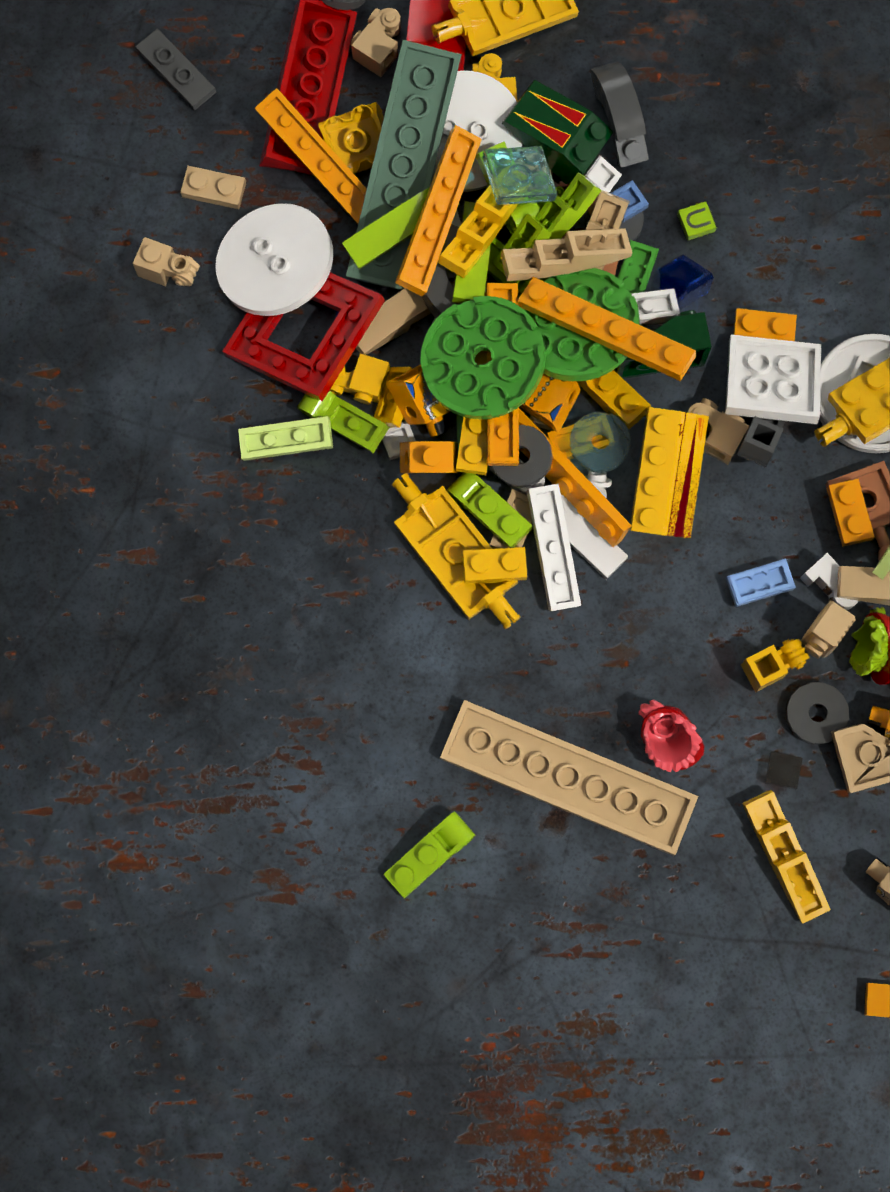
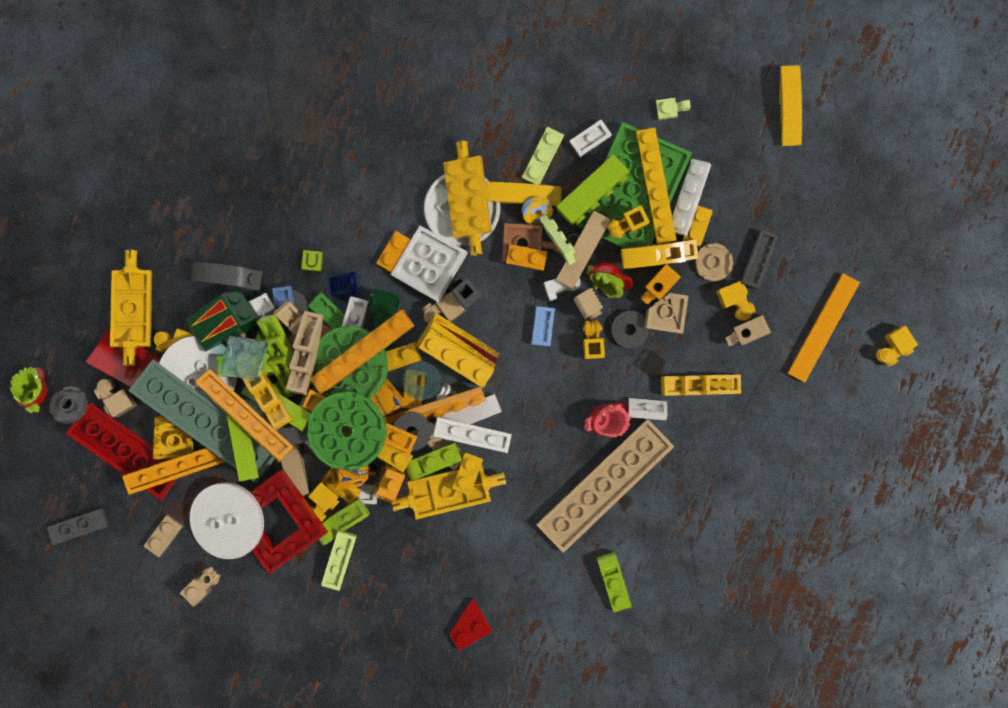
camera: 65 degrees left, 10 degrees up
none -> red wing [450,598,493,651]
none -> white plate [628,398,668,420]

